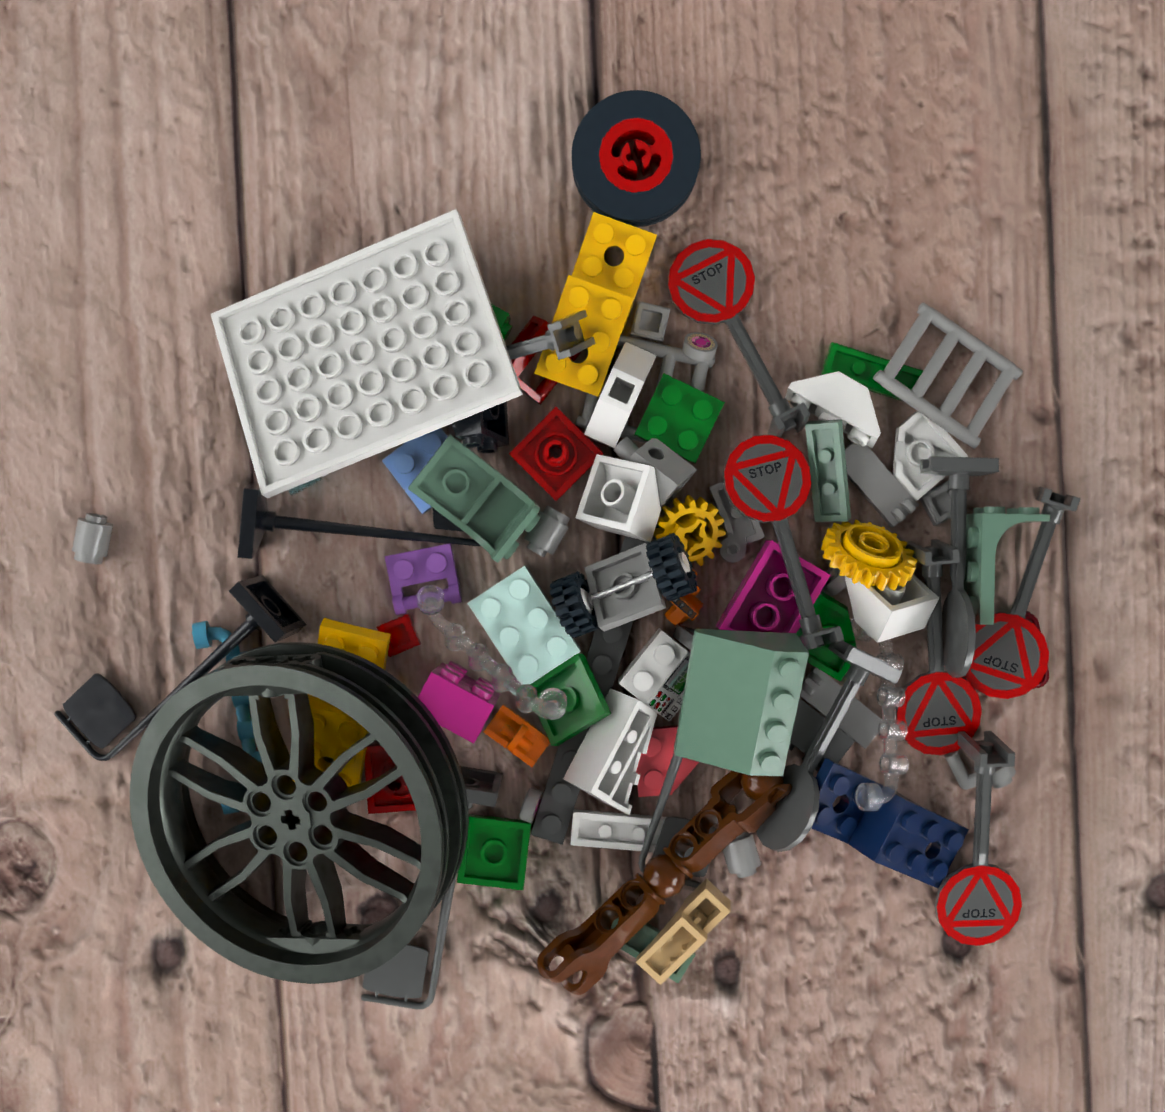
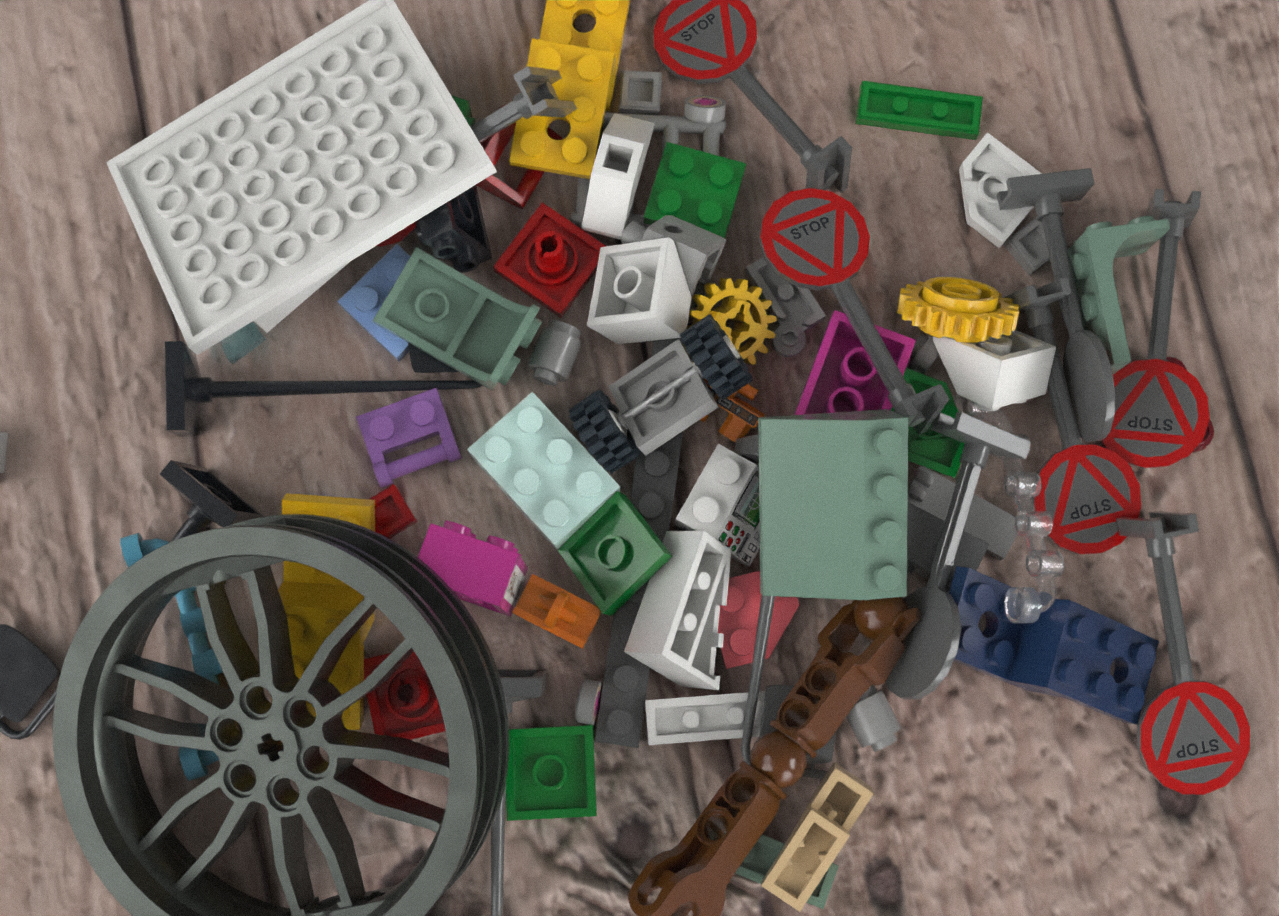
camera: 10 degrees left, 10 degrees down
clear bar [417,585,567,720] -> none
white slope [785,371,881,448] -> none
sand green plate [805,419,851,522] -> none
light grey hinge [845,442,919,527] -> none
light grey bar [873,302,1023,449] -> none
light grey plate [945,751,1016,790] -> none

